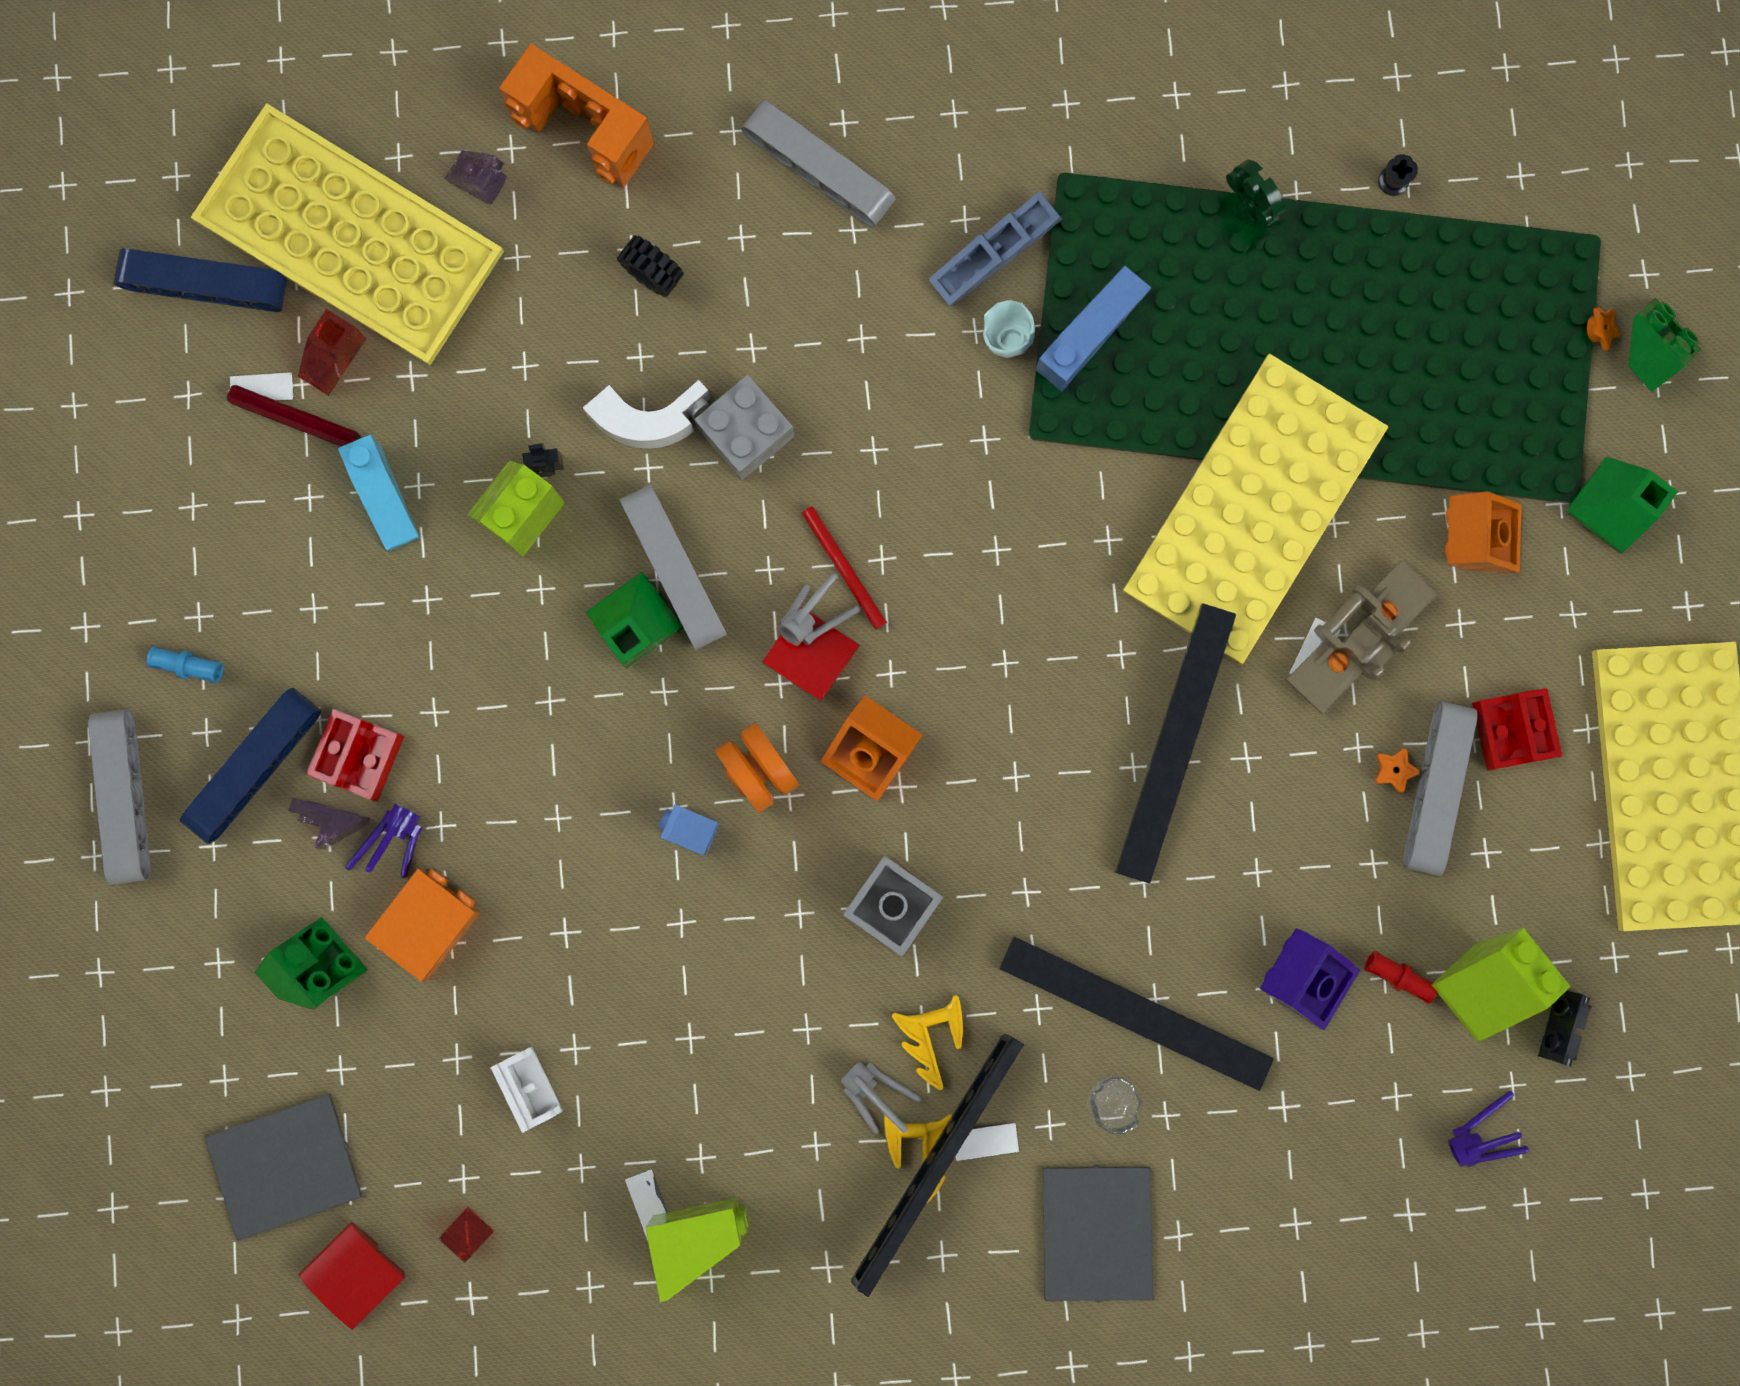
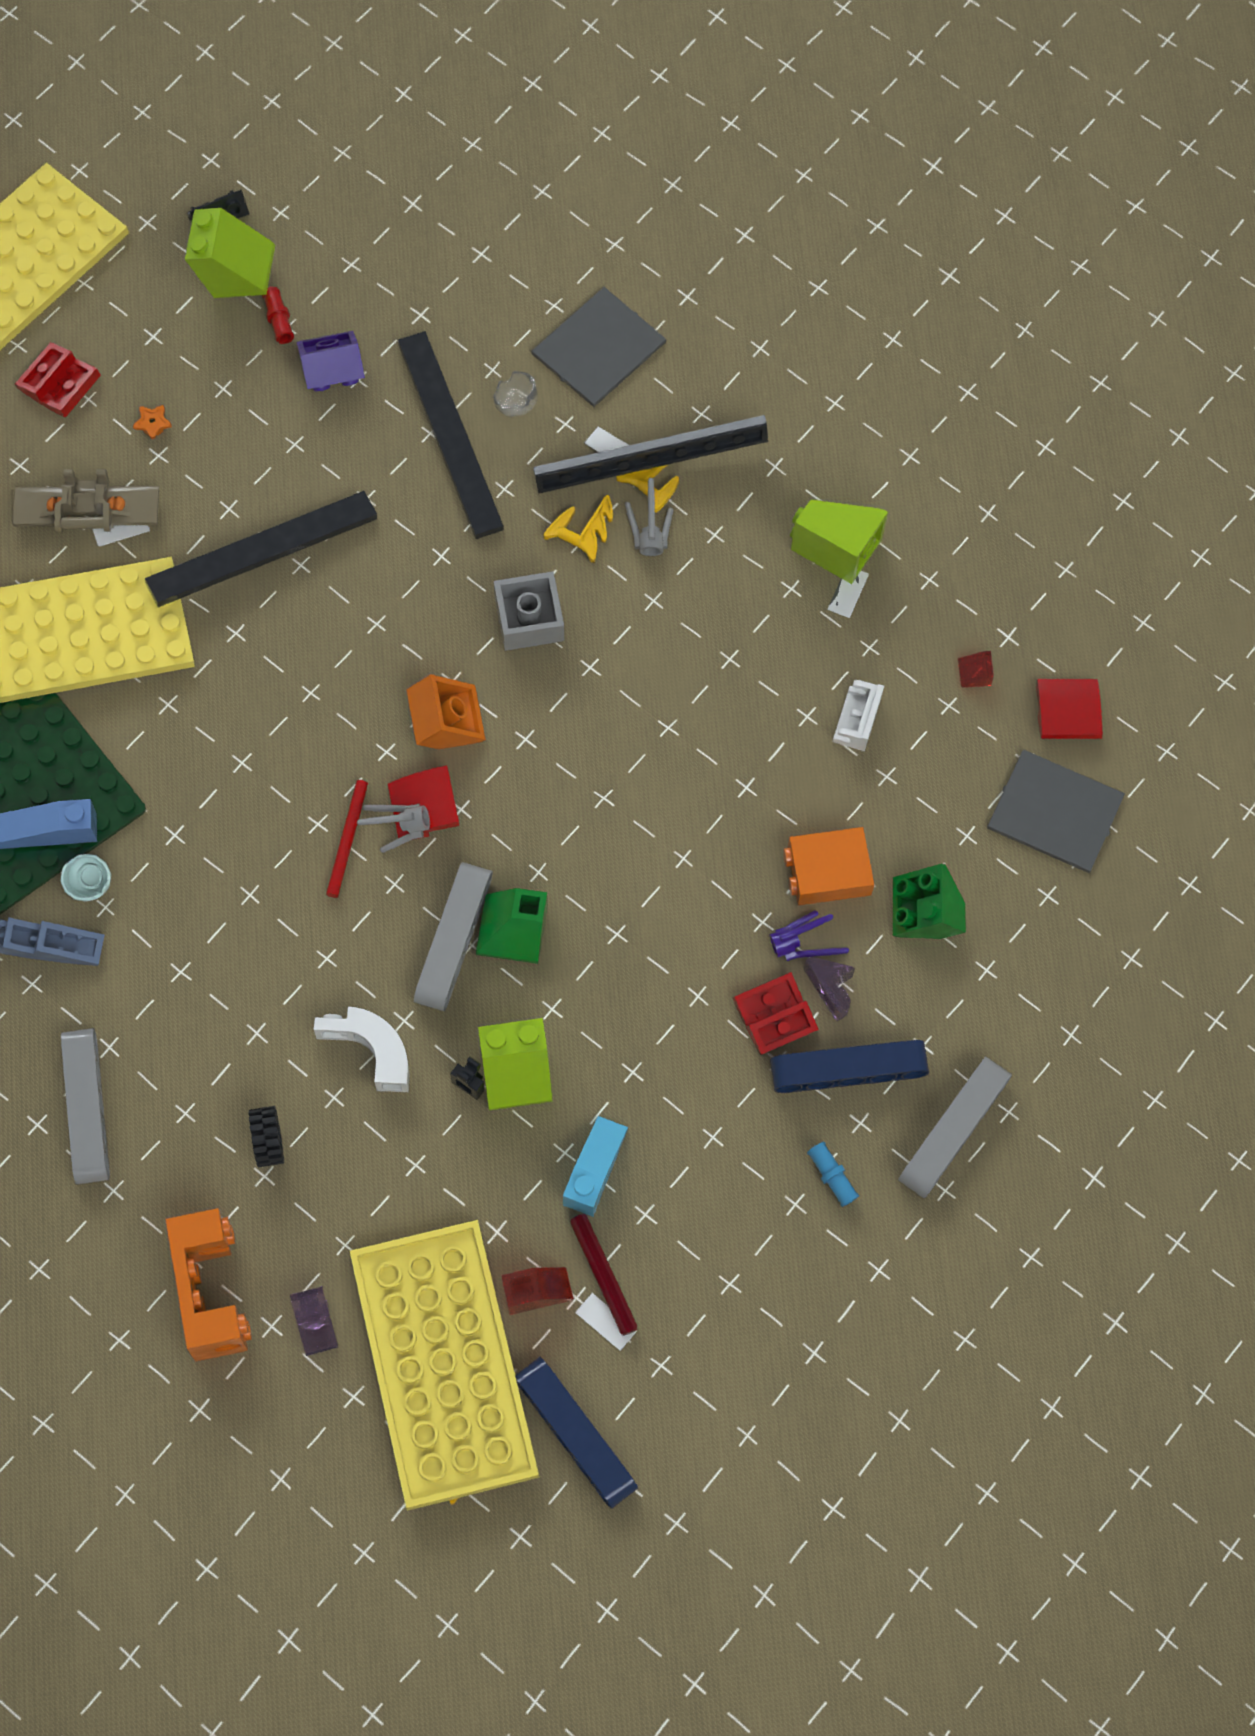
camera: 135 degrees left, 15 degrees down
medium blue slope [658,804,720,856] -> none
light grey brick [694,375,795,480] -> none
orange wheel [714,722,800,814] -> none
light grey beam [1403,701,1477,877] -> none
dark purple plant [1448,1091,1529,1167] -> none

